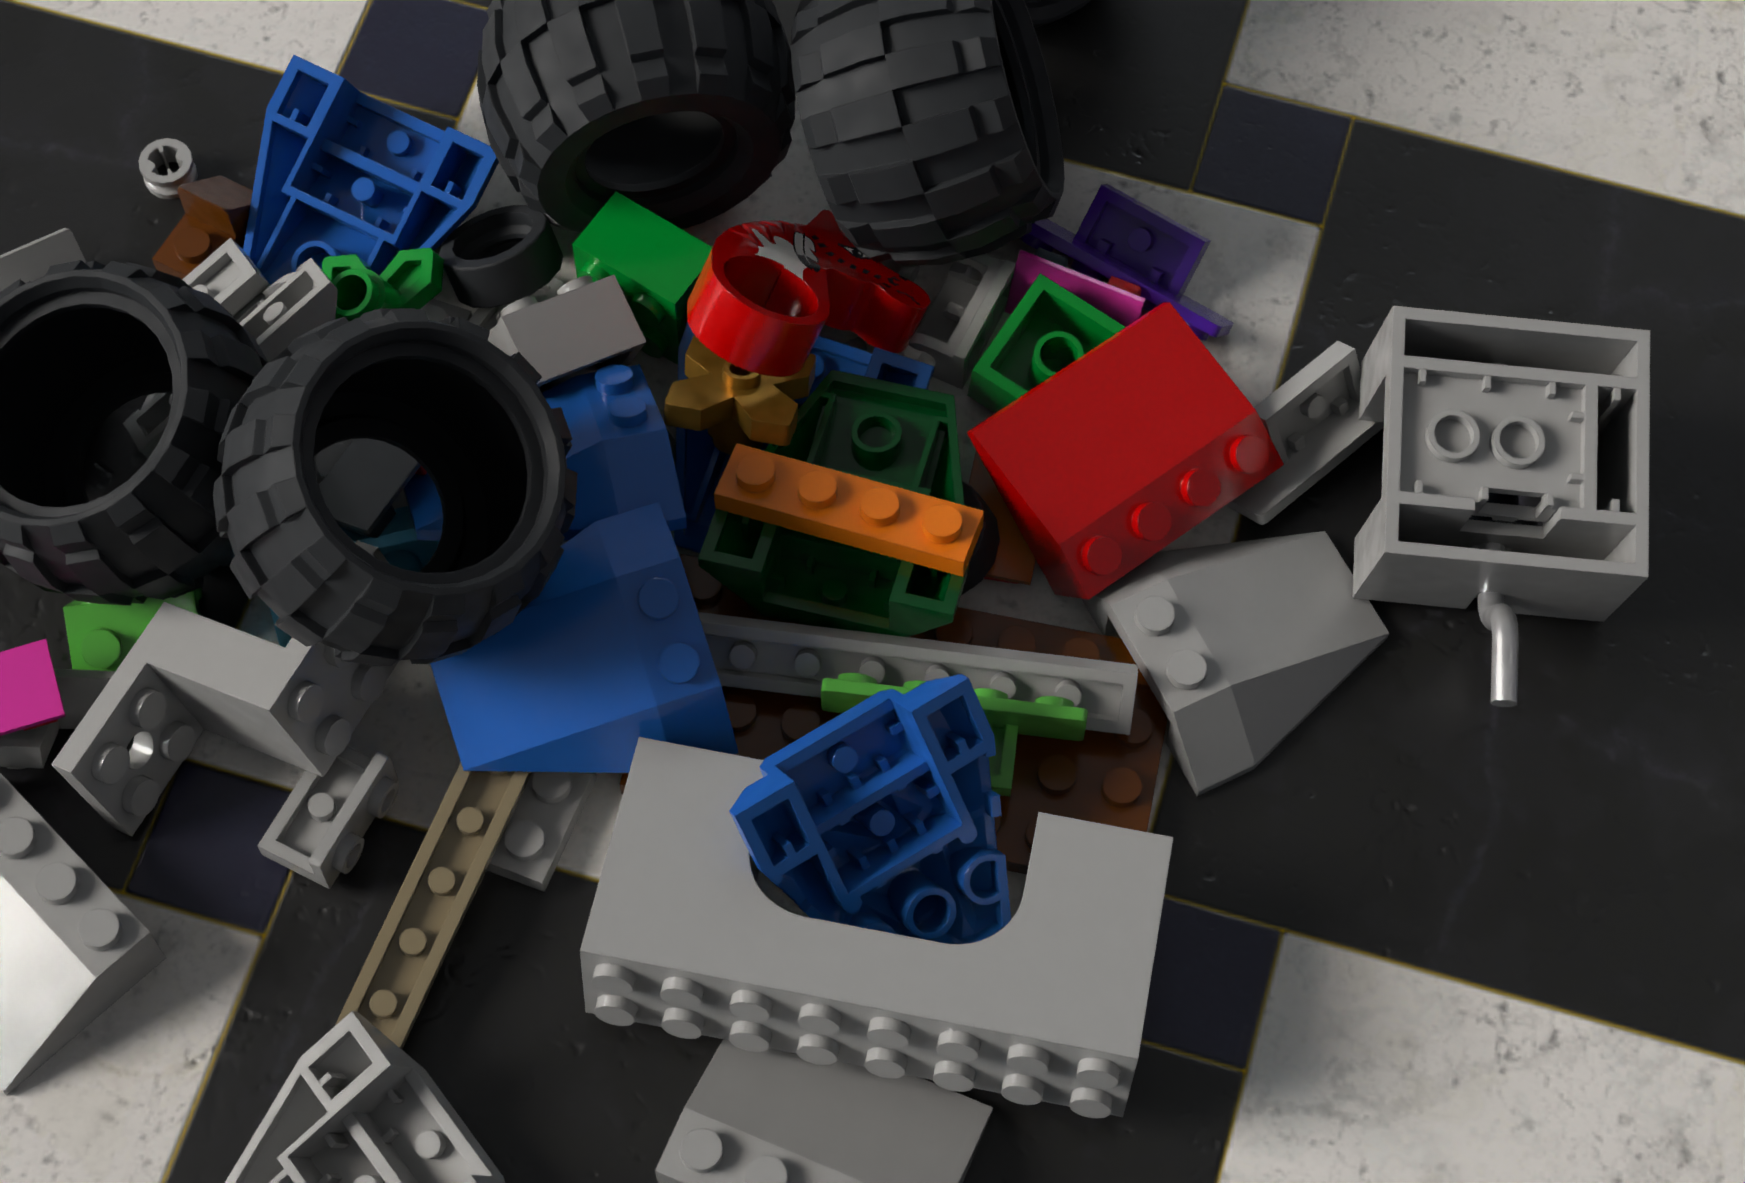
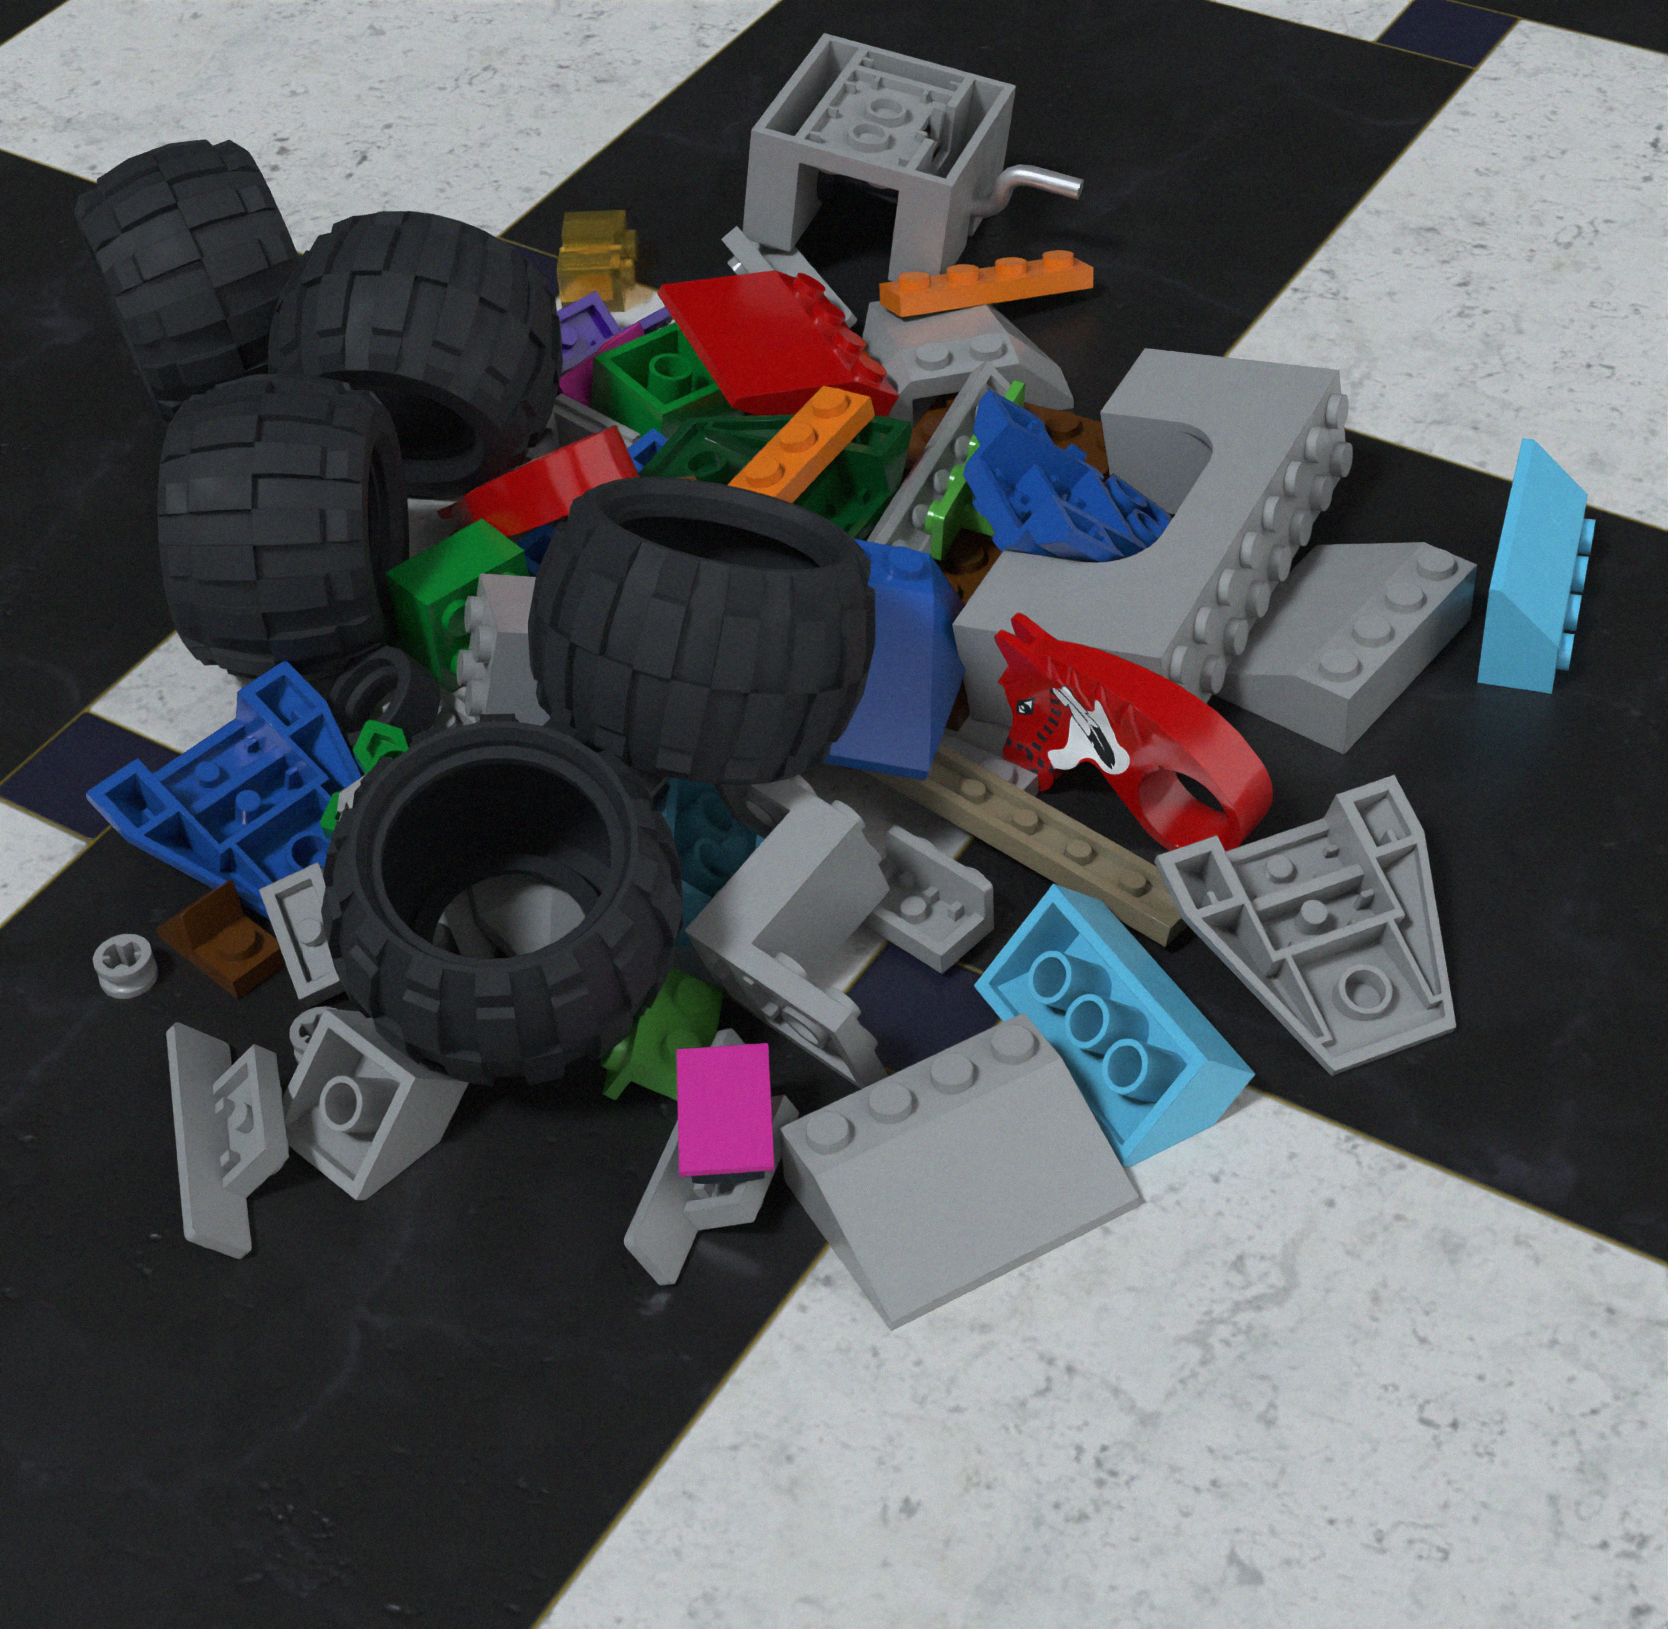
camera: 70 degrees left, 20 degrees down
none -> clear yellow brick [557,210,639,312]
none -> orange plate [879,250,1094,317]
none -> medium azure slope [974,883,1255,1167]
none -> red animal [994,613,1273,852]

